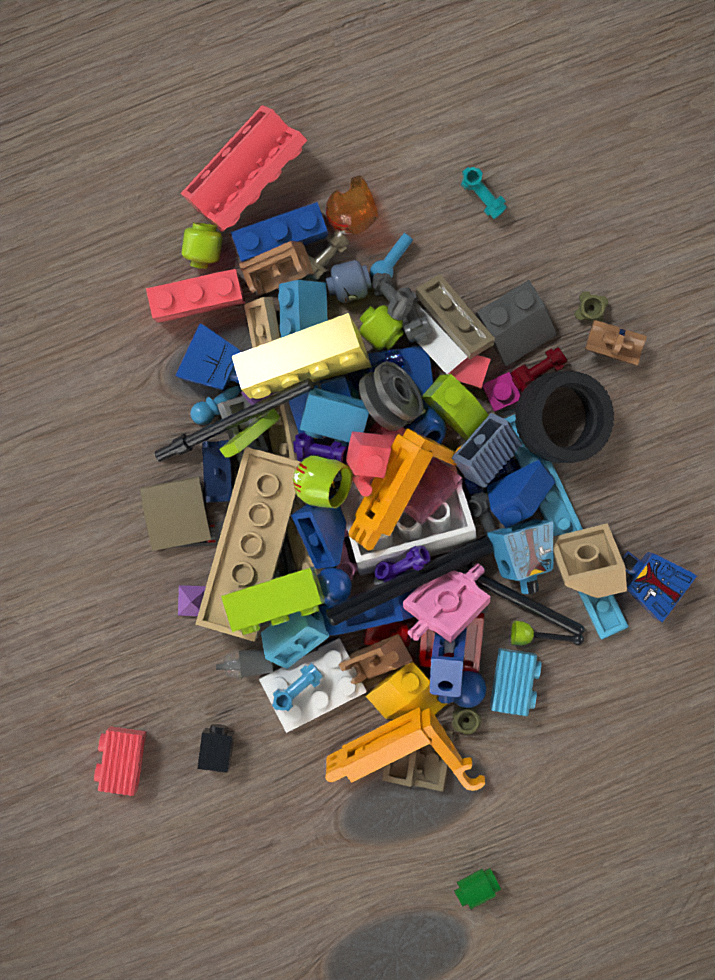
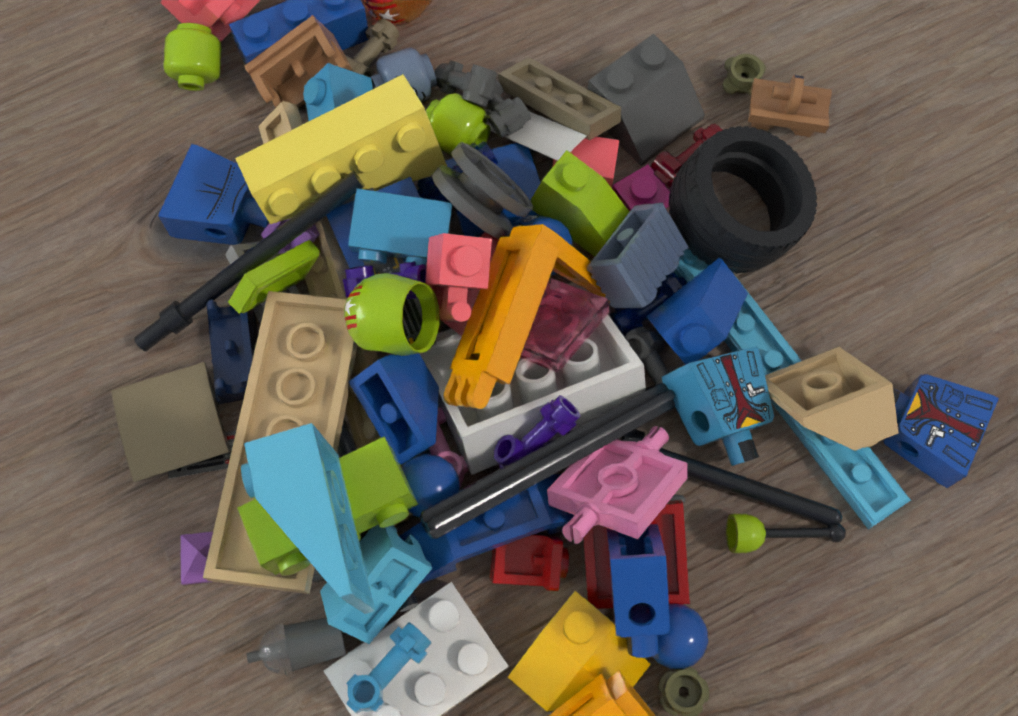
camera: 10 degrees left, 20 degrees down
coral brick [146,269,245,323] -> none
dark azure bar [190,386,241,426] -> none
medium nougat hinge [338,634,413,684] -> none
dark azure bar [370,232,414,278] -> none
medium azure brick [490,648,541,716] -> none
none -> medium azure slope [241,423,376,614]

